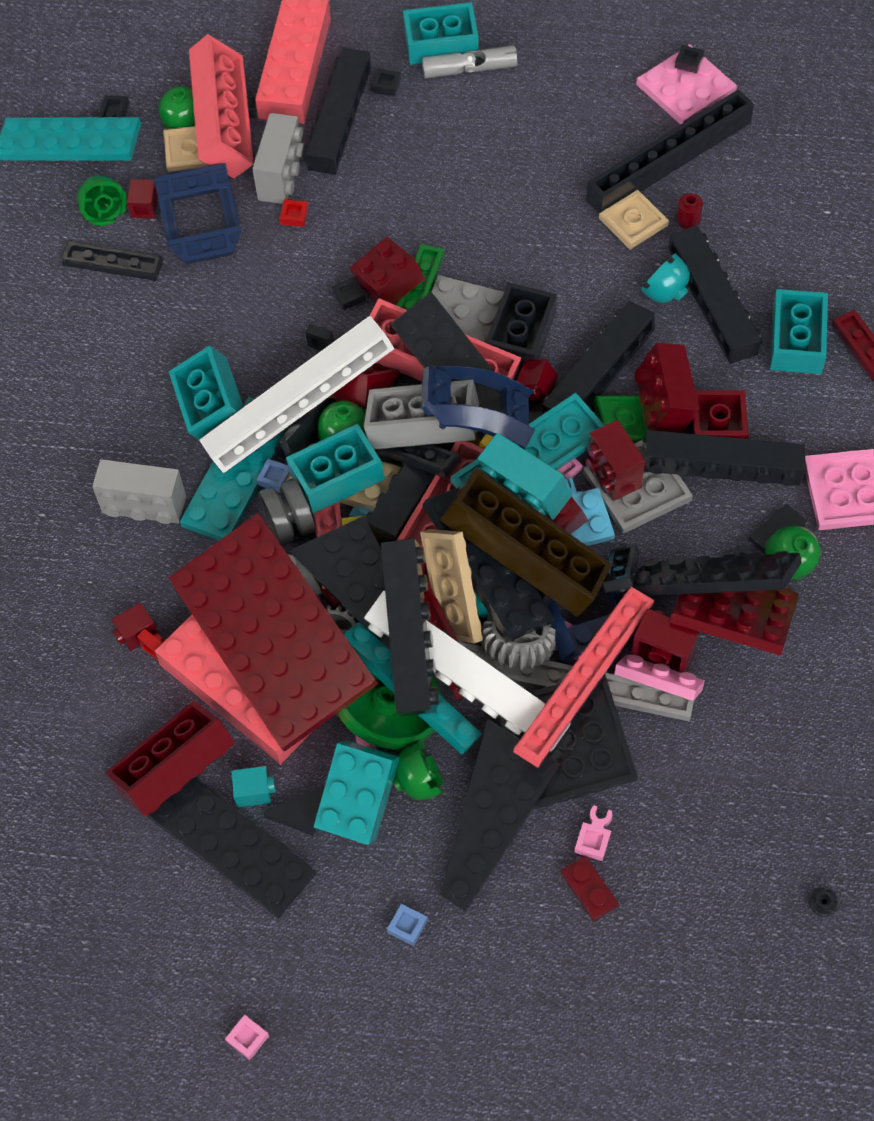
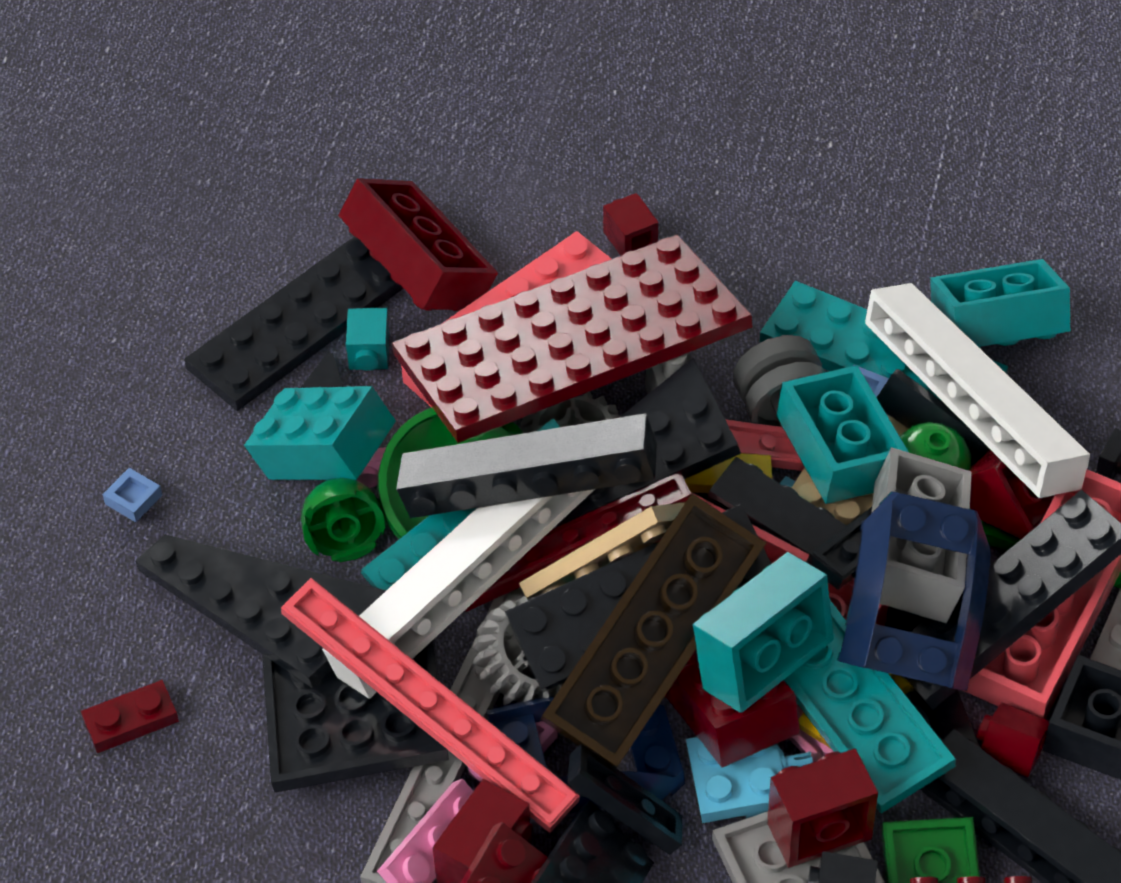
camera: 95 degrees right, 10 degrees down
light grey brick [92,459,187,524] -> none
red plate [137,629,165,661] -> none
bright pink plate [225,1015,269,1060] -> none
bright pink plate [574,806,612,861] -> none

